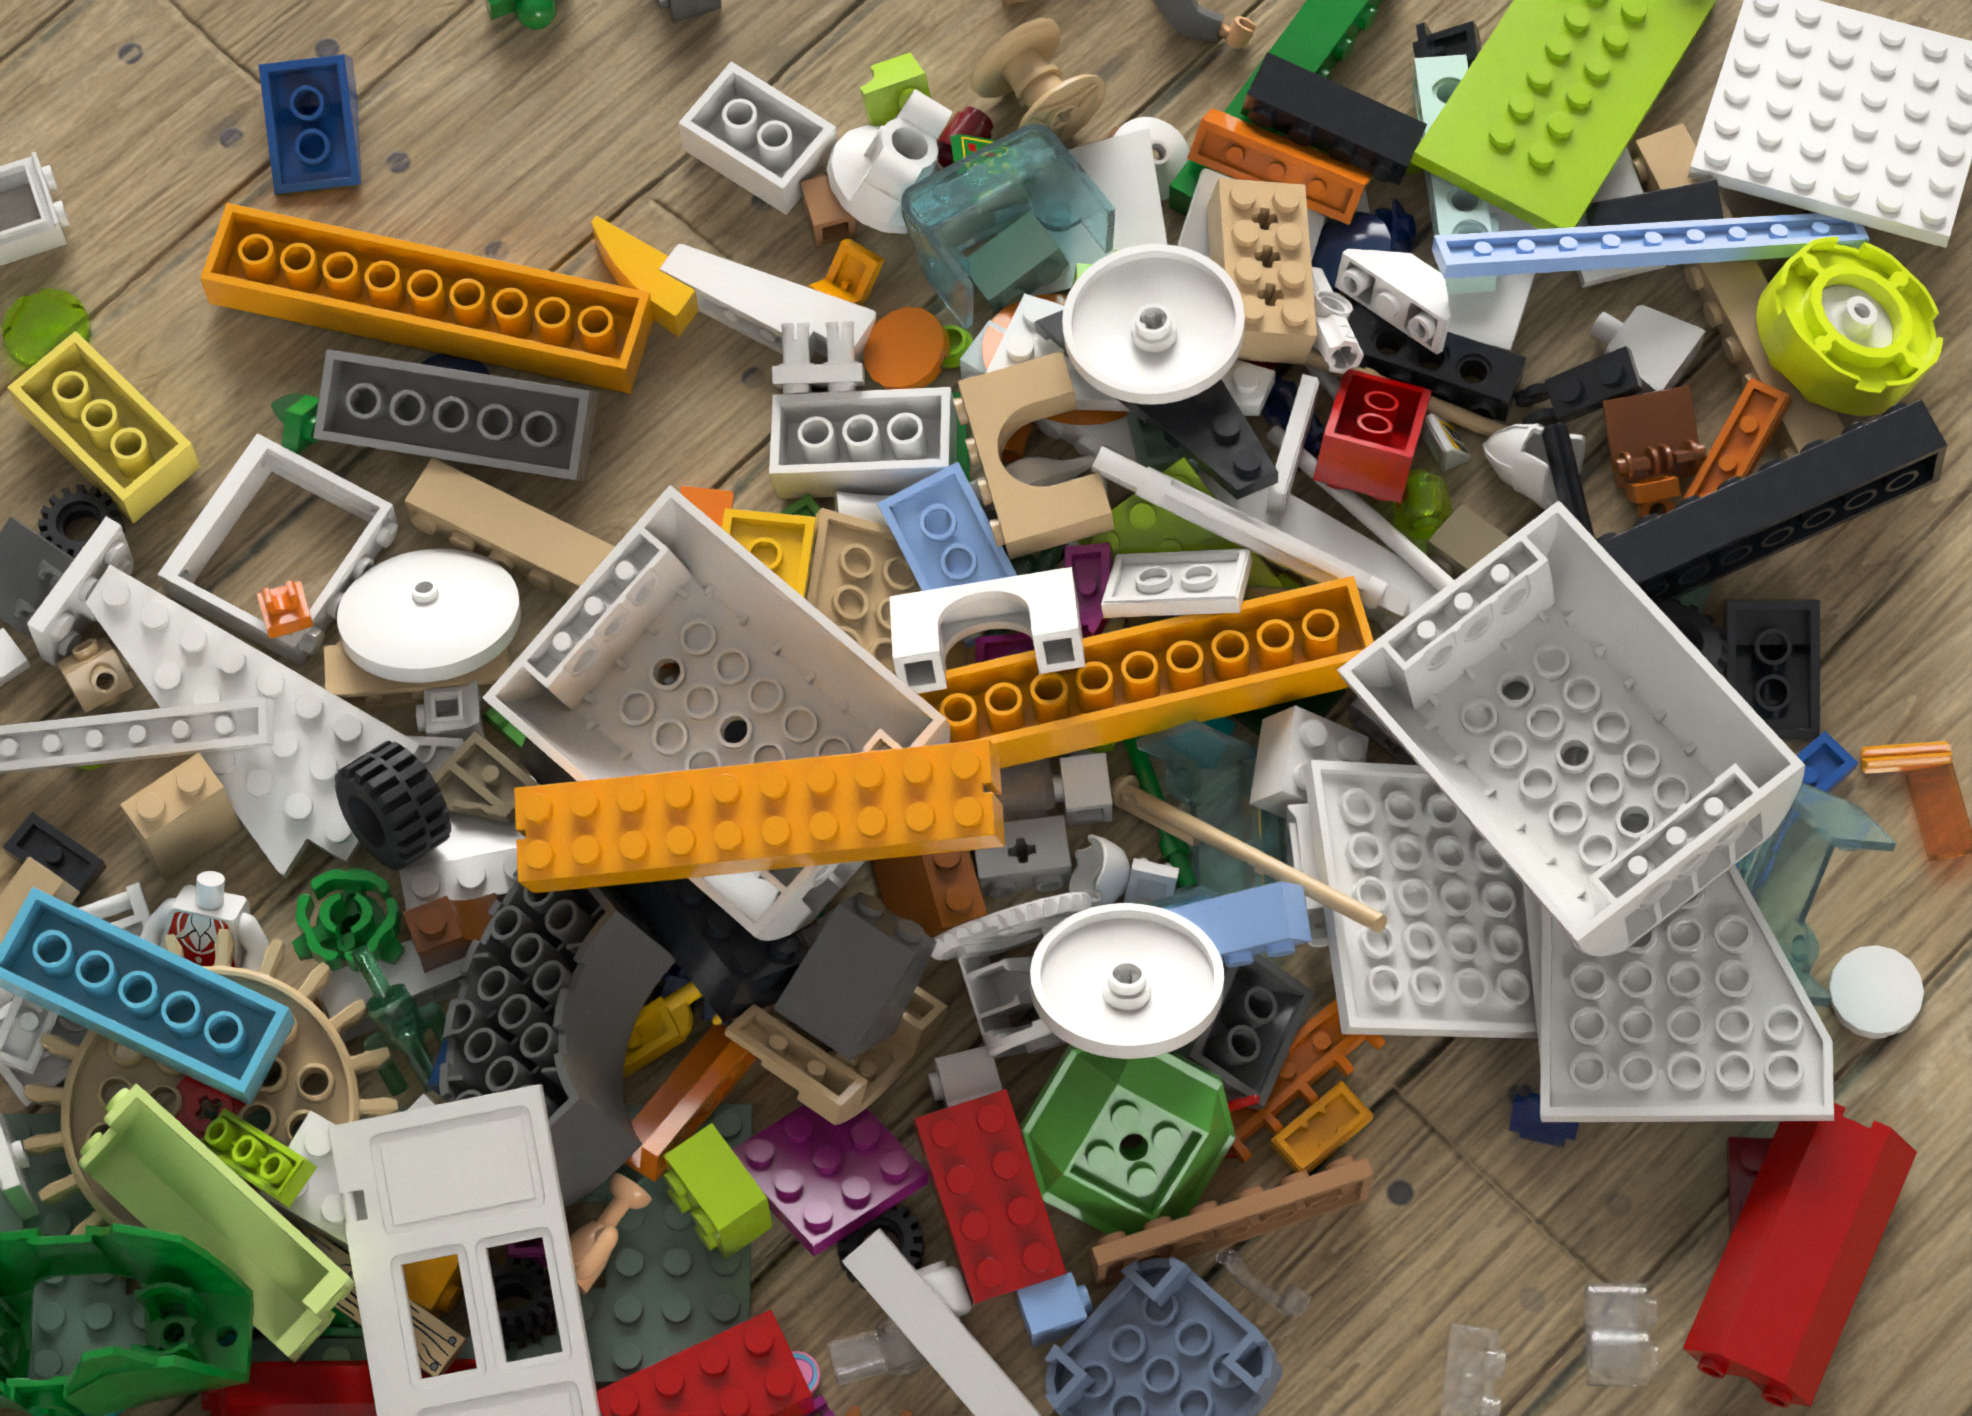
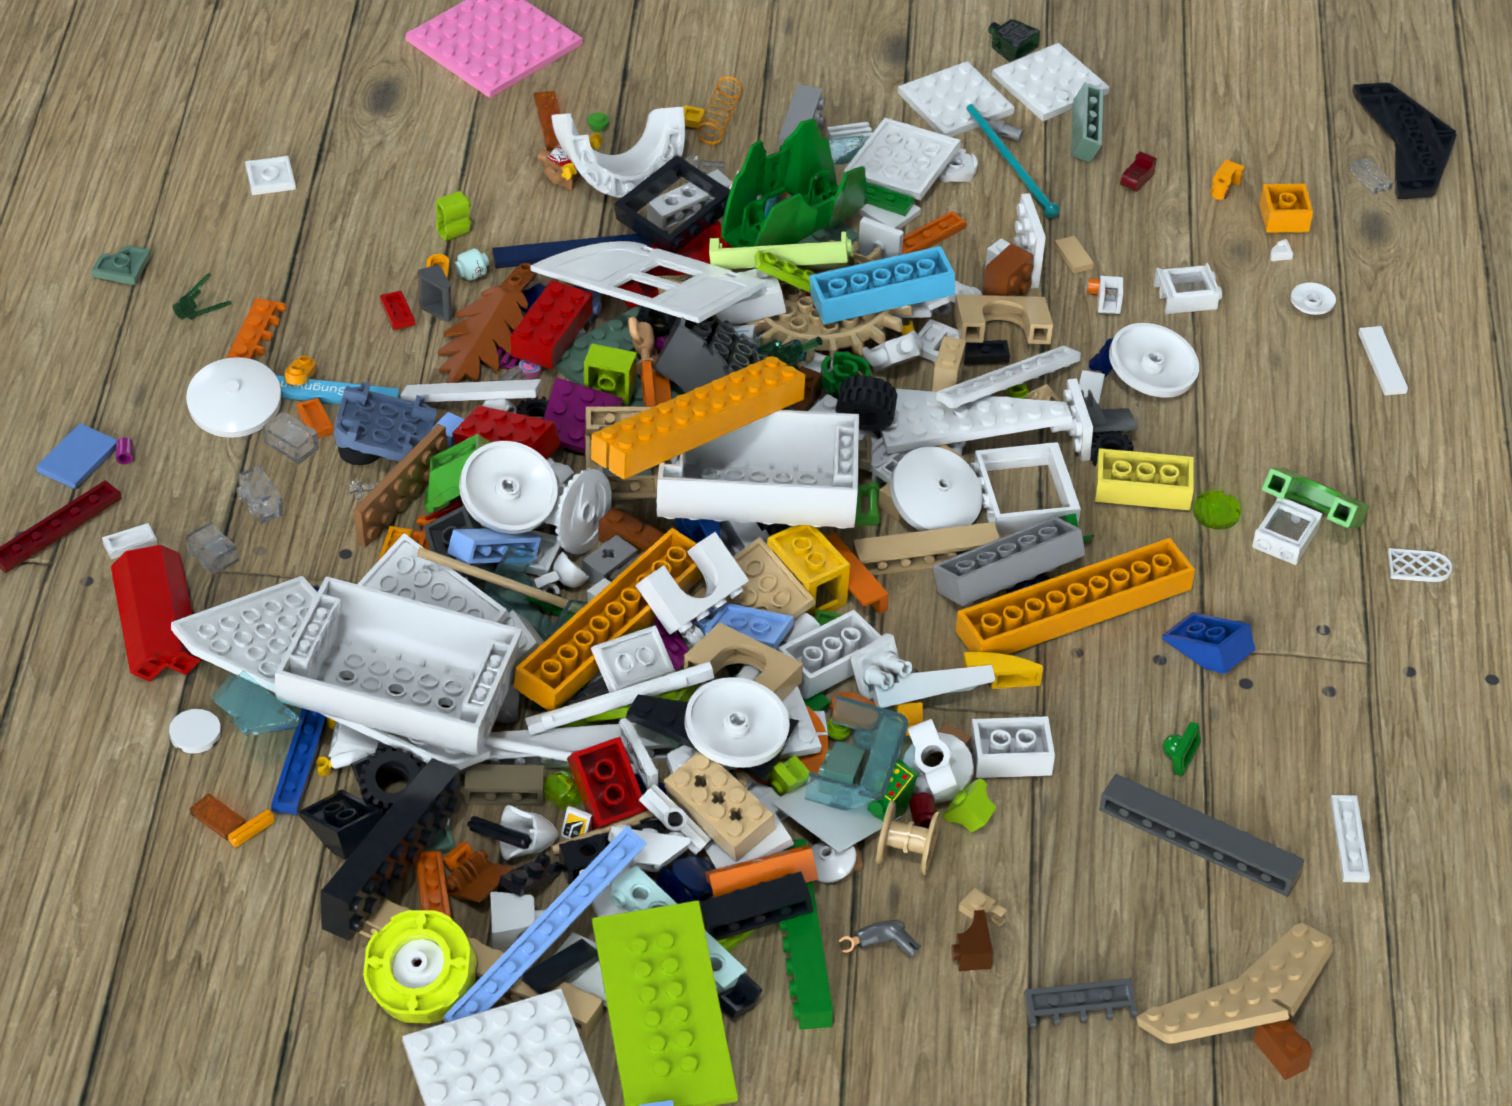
camera: 135 degrees right, 20 degrees down
orange tile [257,581,314,639] -> none

